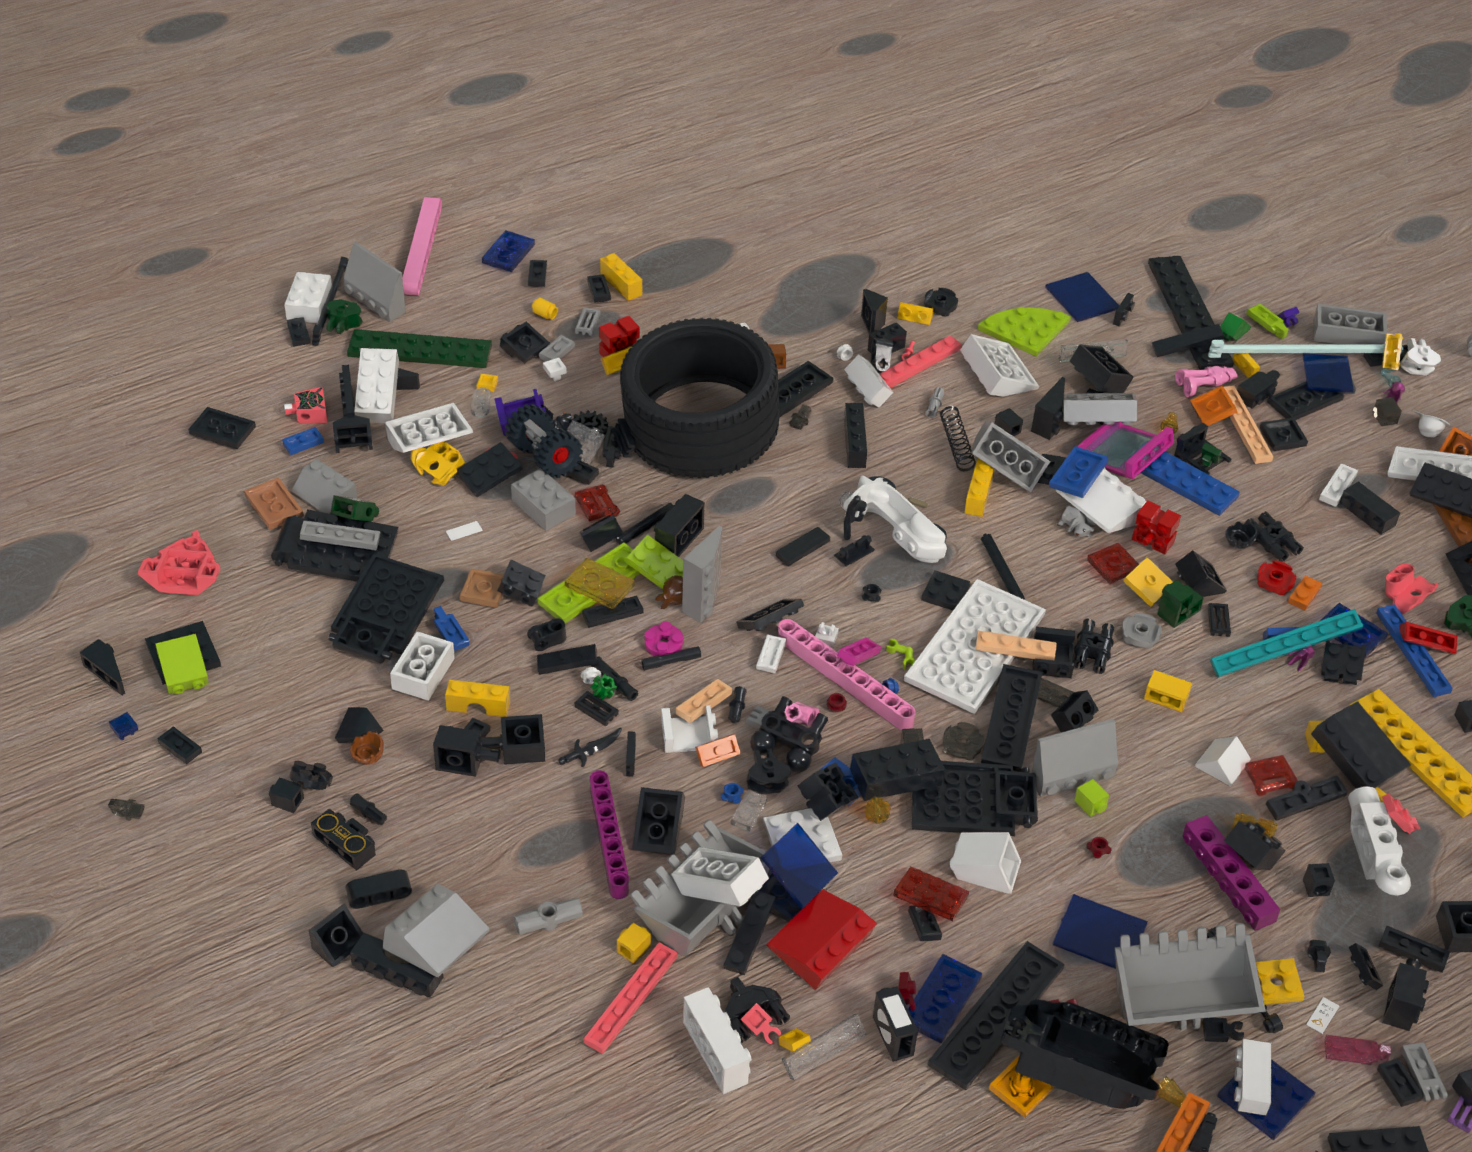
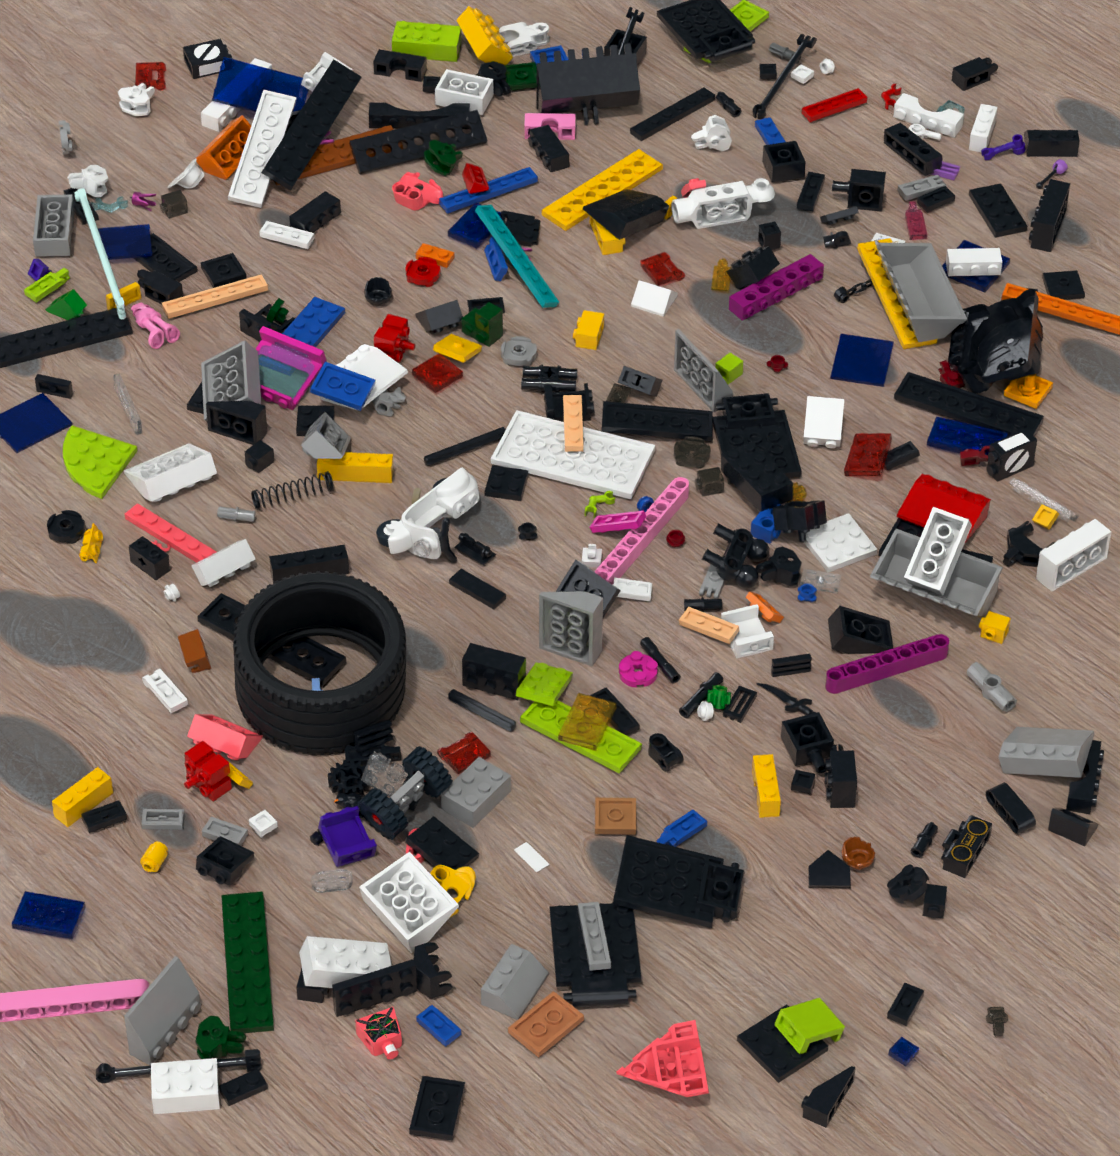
camera: 100 degrees left, 0 degrees up
dark green torso [330,495,379,522] -> none
white brick [390,632,455,701] -> none
yellow tile [476,374,498,392] -> none
black plate [497,560,546,607] -> none
black plate [528,260,547,287] -> none
black plate [537,644,598,675] -> none
black slope [579,513,624,552] -> none
coral plate [584,942,678,1054] -> none
reddish brown piece [655,575,683,609] -> none
coral plate [741,1003,781,1044] -> none
clear blue piece [760,823,838,909] -> none
bright pink piece [784,702,819,727] -> none
black slope [861,289,888,334] -> none
piece [870,338,893,373] -> none
black brick [1070,344,1134,393] -> none
black tile [1152,324,1224,357] -> none
clear yellow cone [1160,412,1178,434] -> none
orange plate [1190,385,1238,426] -> none
black pin [1244,511,1304,562] -> none
black hinge [1265,776,1348,821] -> none
yellow hinge [1382,333,1403,370] -> none

